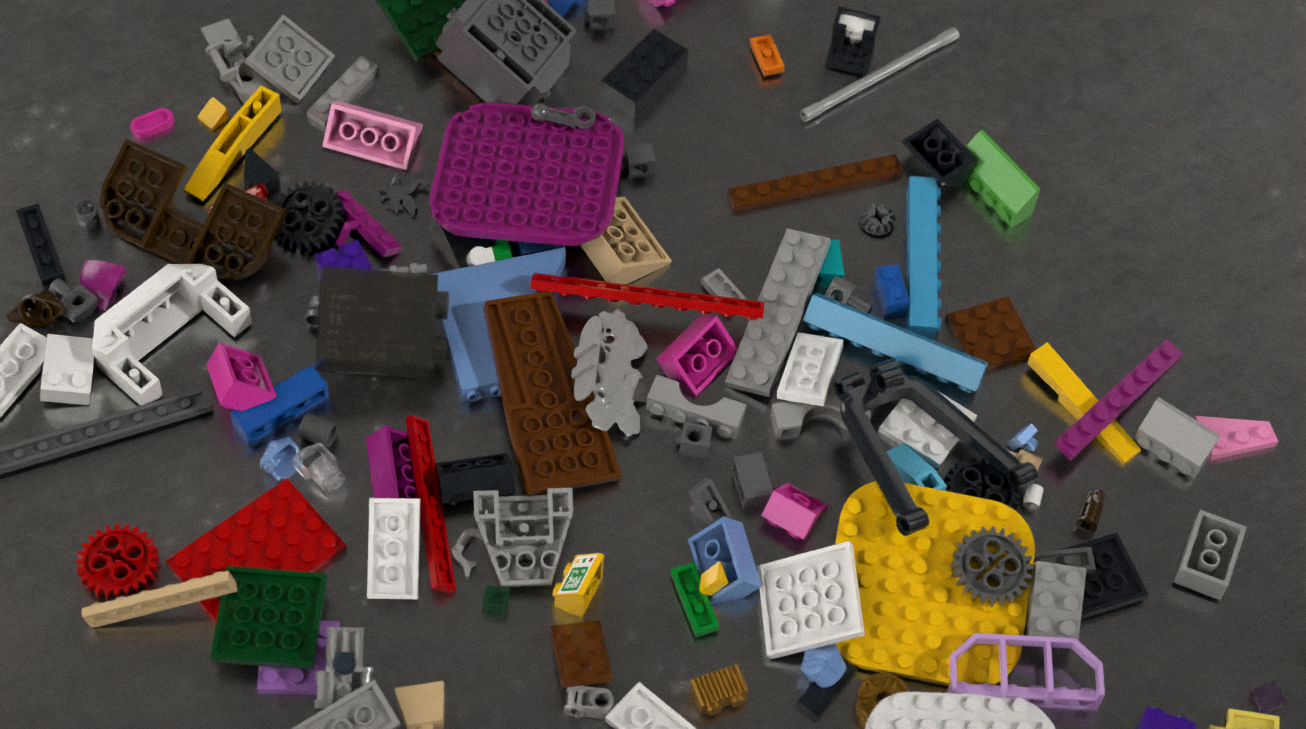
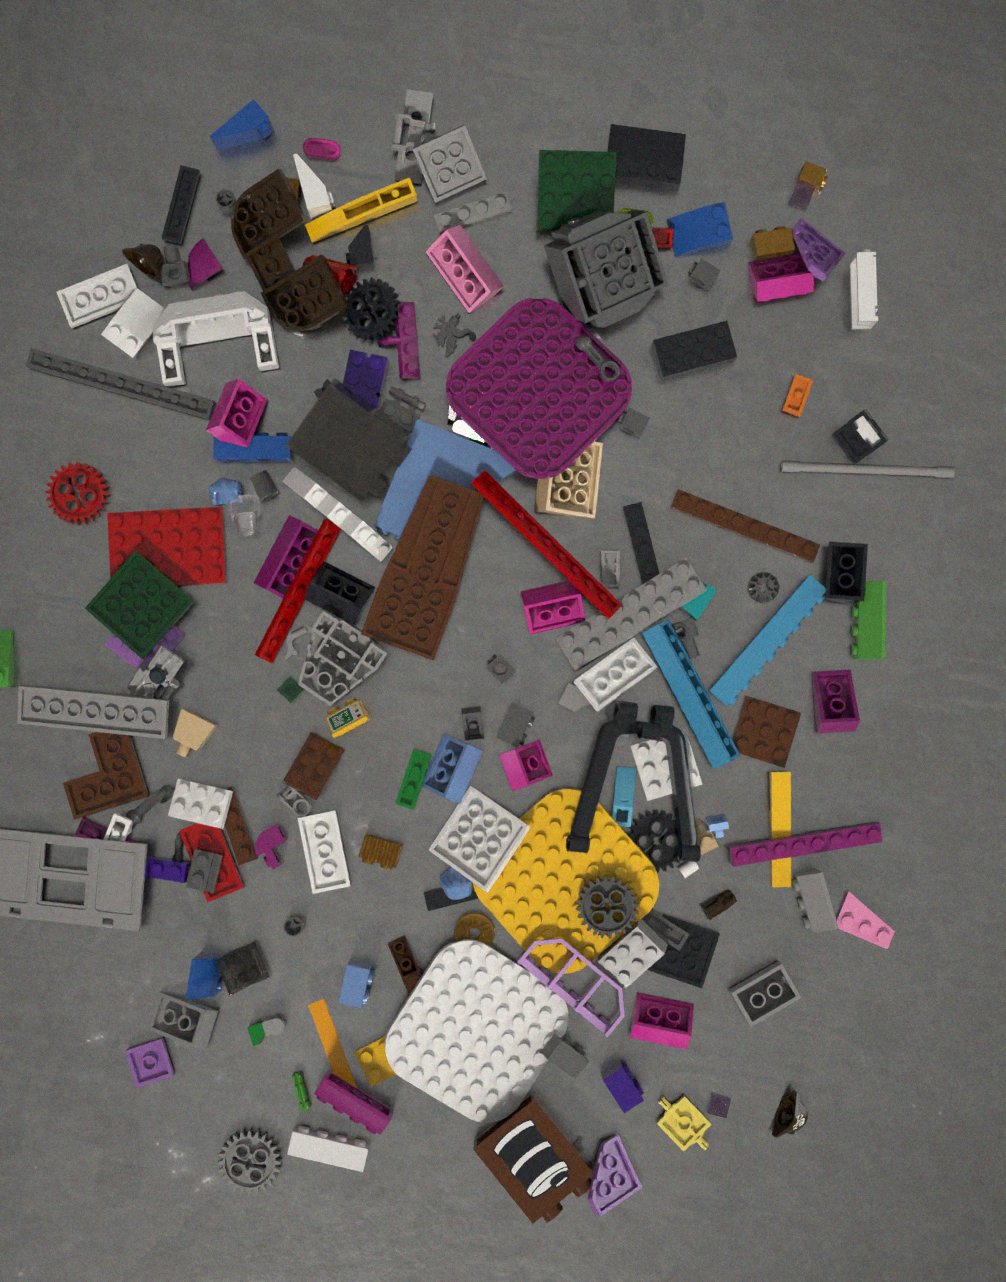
camera: 40 degrees right, 30 degrees up
tan plate [82,571,237,628] -> none
yellow slope [197,97,229,131] -> none
white plate [367,498,420,599] -> none
light grey plant [571,308,650,437] -> none
light grey arch [646,375,746,439] -> none
yellow slope [700,562,729,596] -> none
blue brick [873,264,910,320] -> none
none -> blue slope [210,99,273,151]
none -> white arch [282,467,393,562]
none -> white slope [293,154,335,220]
none -> black plate [623,502,660,584]
none -> dark pink slope [630,993,694,1049]
none -> magenta slope [812,670,860,733]

